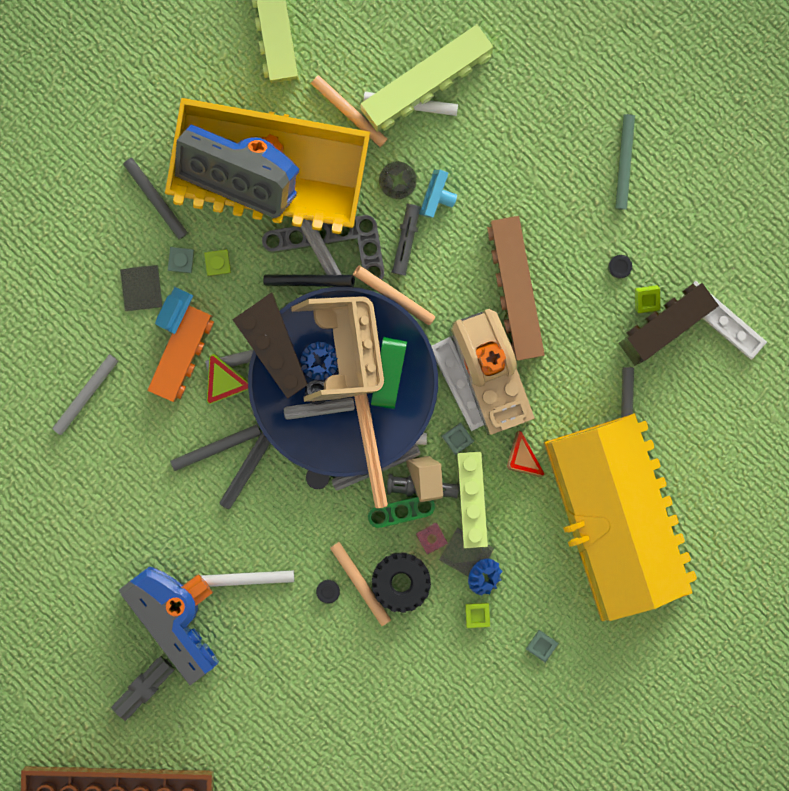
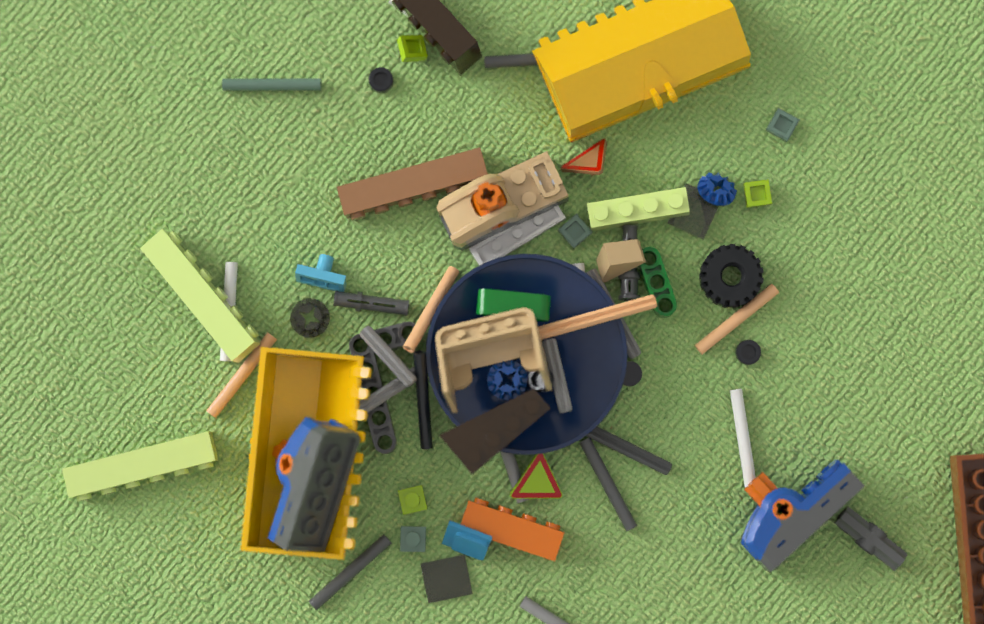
camera: 90 degrees left, 5 degrees down
clear pink plate [416,522,448,554] -> none
none -> light grey axle [360,326,417,387]

